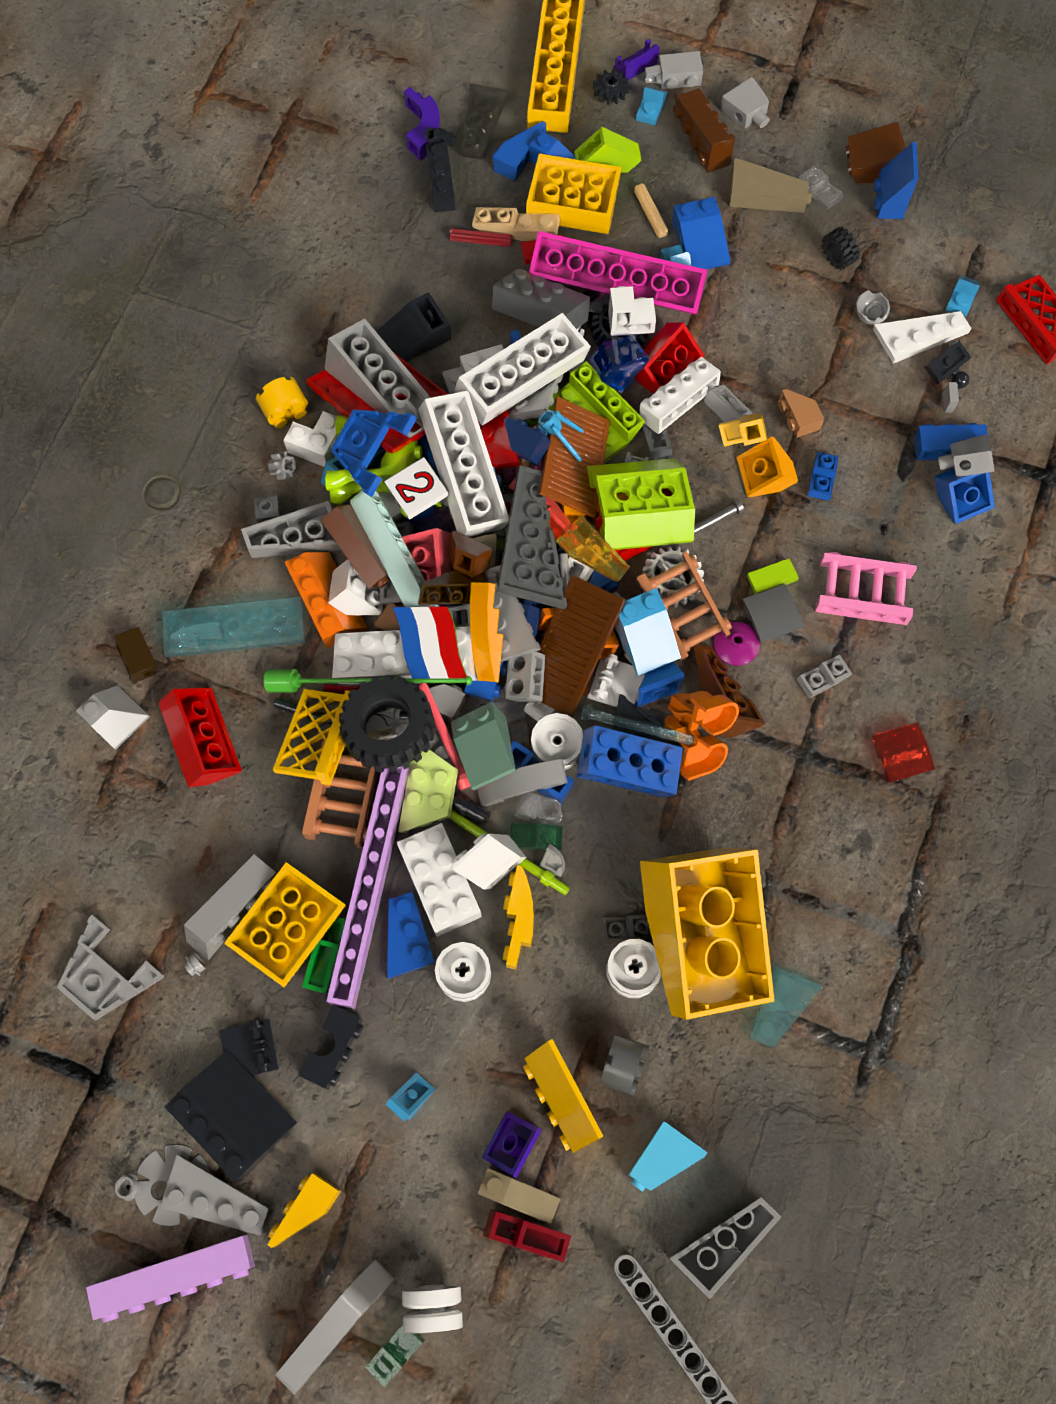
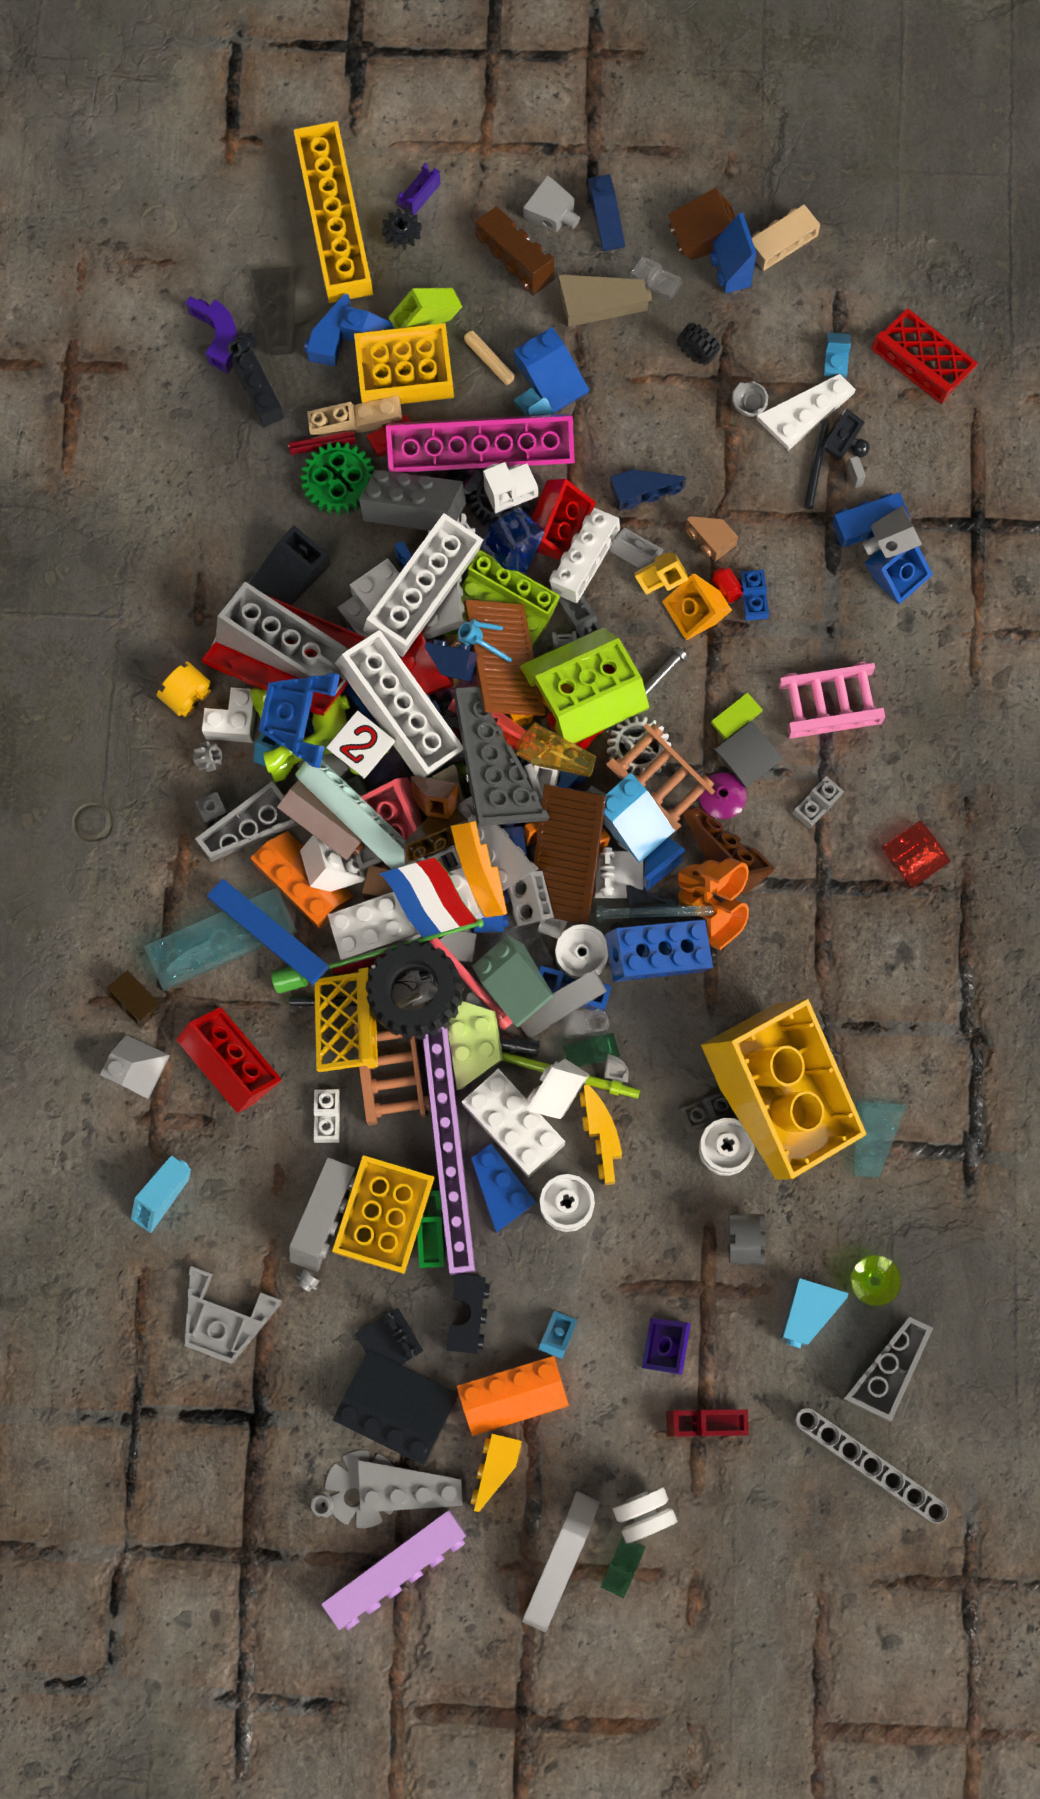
camera: 15 degrees left, 5 degrees up
dark tan slope [478,1168,560,1224] -> none
yellow slope [523,1039,603,1153] -> none
dark azure slope [636,86,668,126] -> none
light grey hinge [644,51,703,89] -> none
none -> medium azure slope [131,1156,191,1233]
none -> blue tile [207,879,329,986]
none -> green gear [300,442,375,516]
none -> white slope [314,1089,340,1143]
none -> orange slope [457,1356,569,1436]
none -> dark blue slope [588,174,625,252]
none -> dark blue slope [610,470,686,511]
none -> red brick [711,567,743,604]
none -> tan brick [751,204,820,271]
none -> black bar [804,421,829,509]
none -> clear neon green dish [851,1255,901,1306]

